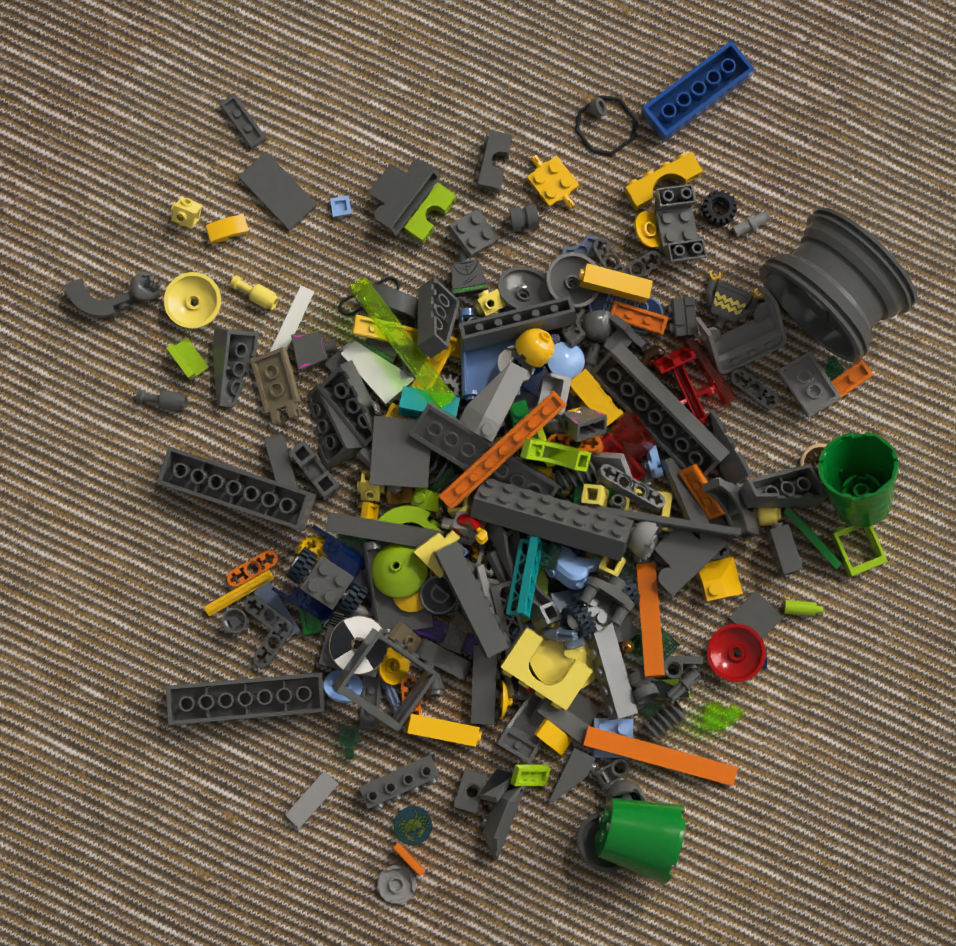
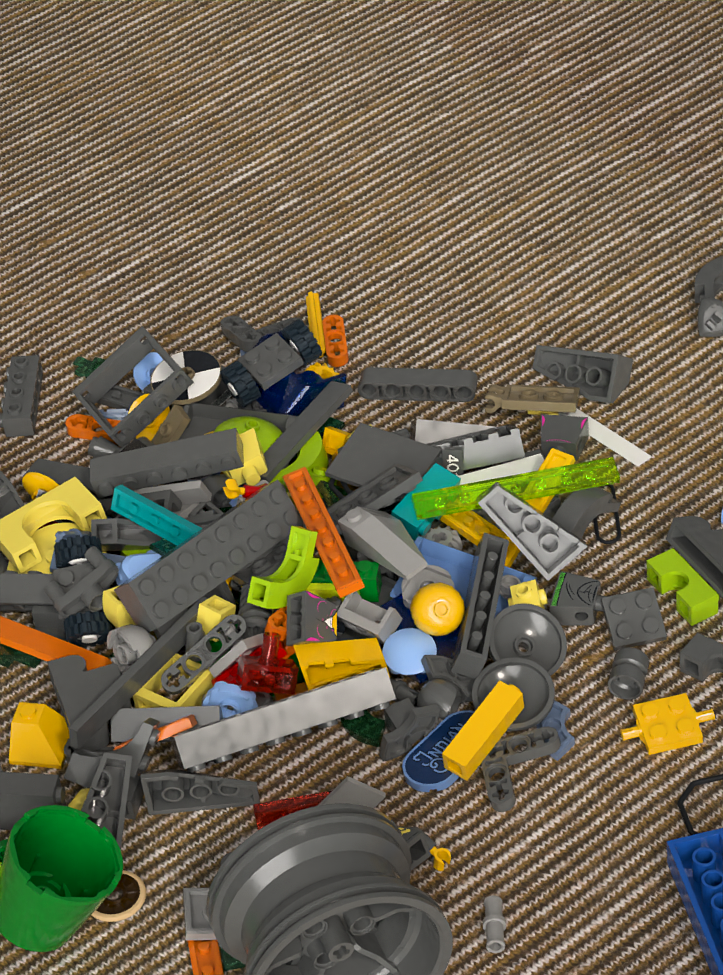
camera: 115 degrees right, 40 degrees down
dark grey piece [136,390,188,411] -> none
dark grey brick [157,447,316,531] -> none
light yellow dish [164,272,221,329] -> none
lime panel [166,338,209,381] -> none
dark grey brick [166,673,327,725] -> none
dark grey wheel [222,608,250,634] -> none
light yellow piece [230,276,279,310] -> none
light grey tile [285,771,339,828] -> none
dark grey arch [289,441,341,499] -> none
yellow brick [405,714,482,747] -> none
orange tile [611,300,669,336] -> none
pearl gold arm [619,640,634,658] -> none
yellow arch [625,152,703,211] -> none
yellow dish [635,211,660,248] -> none
dark brown arm [640,345,665,368] -> none
red piece [650,346,716,424] -> none
dark grey slope [654,184,707,263] -> none
dark grey brick [667,297,698,339] -> none
black tyre [702,190,737,226] -> none

